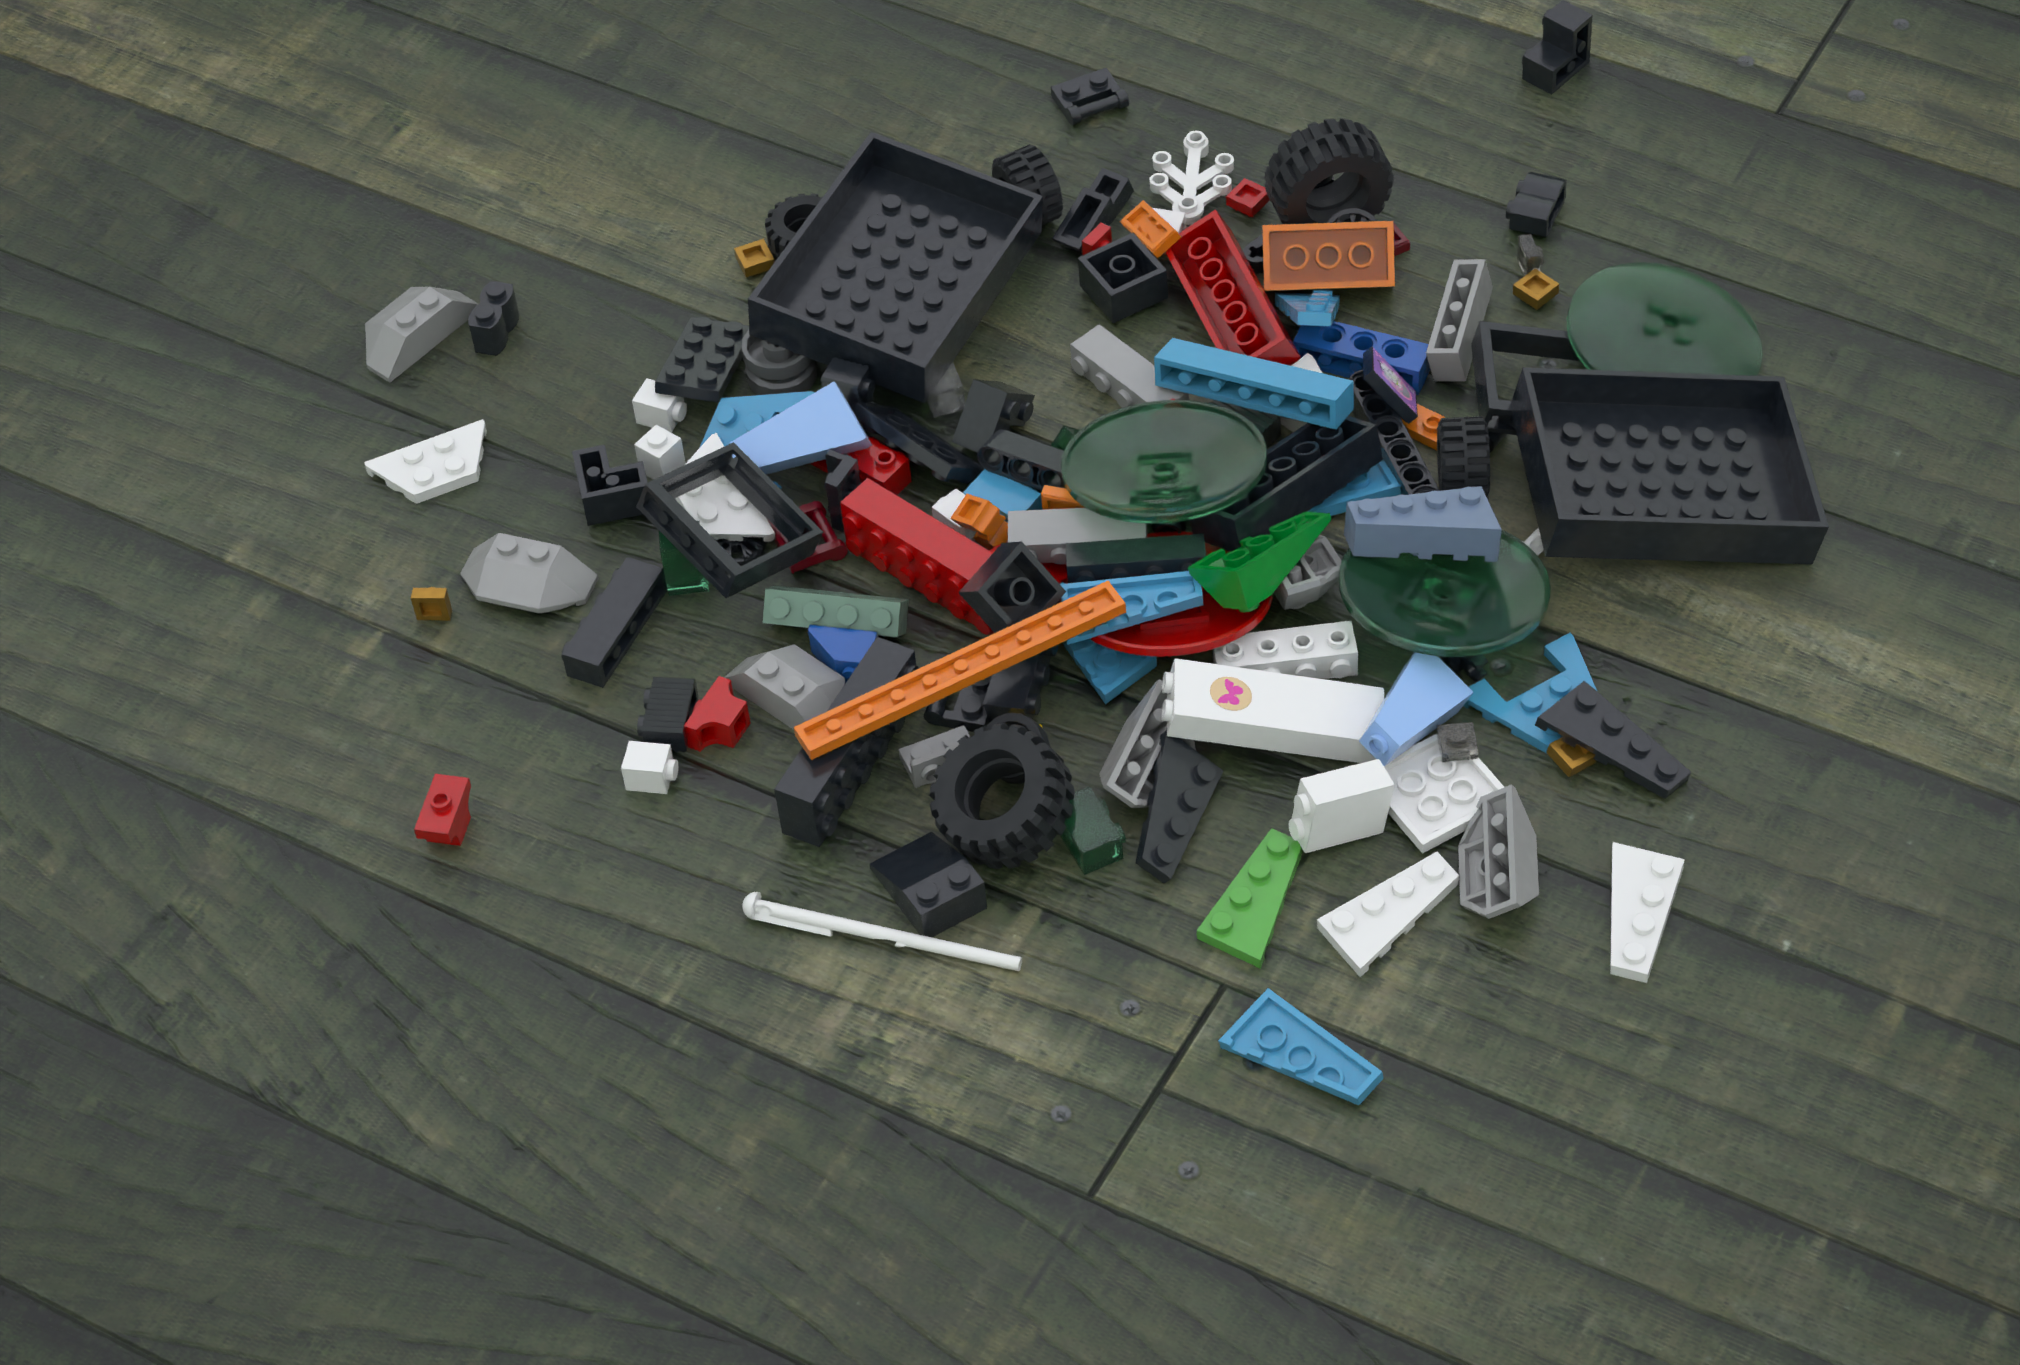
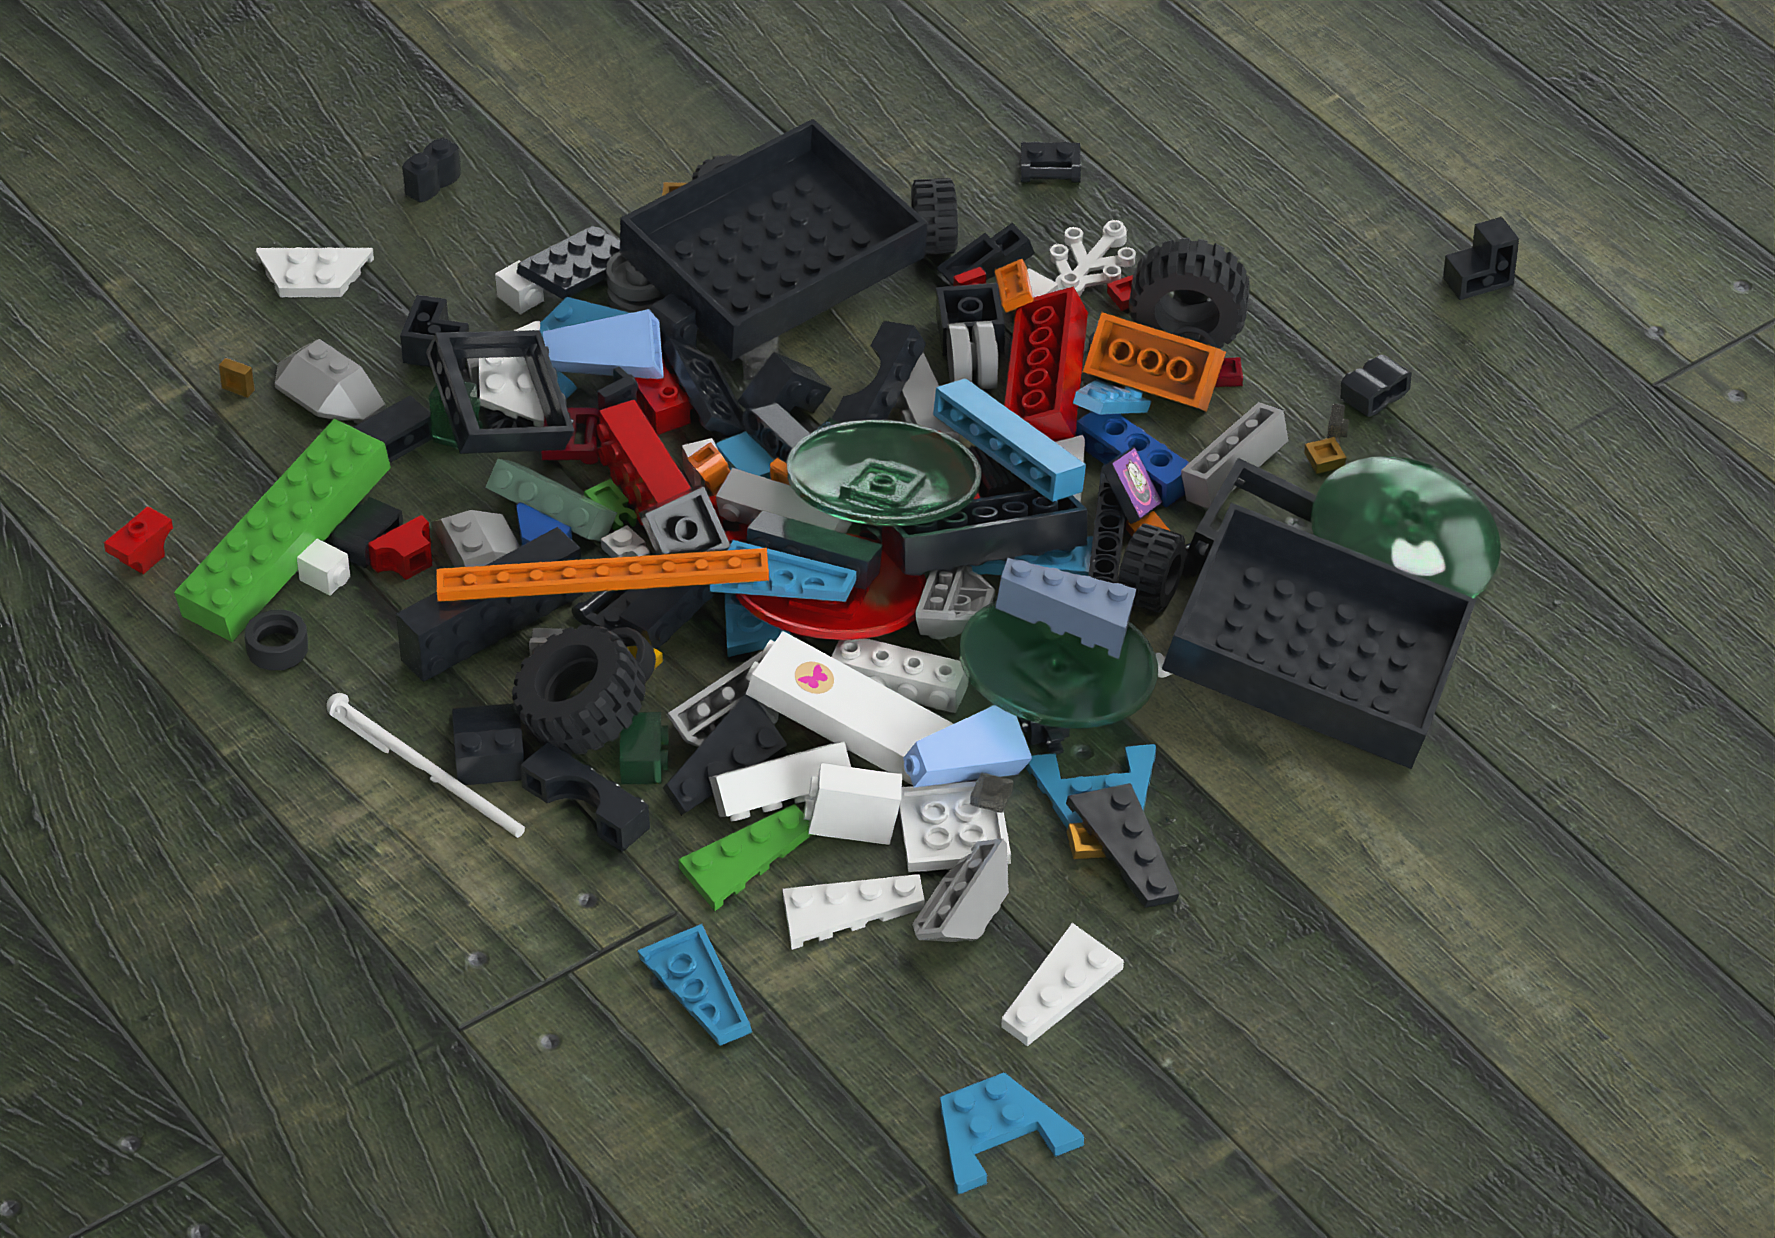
camera: 20 degrees right, 5 degrees down
light grey wedge [365,287,478,383] -> none
white brick [634,425,686,479] -> none
green wedge [1188,512,1332,612] -> none
none -> bright green brick [174,419,391,642]
none -> black tyre [244,609,308,671]
none -> black arch [521,742,650,852]
none -> bright green plate [584,479,637,531]
none -> white plate [601,525,650,558]
none -> white brick [709,742,851,821]
none -> black arch [830,321,926,445]
none -> dark azure wing [940,1073,1084,1195]
none -> light grey wheel [946,321,998,390]

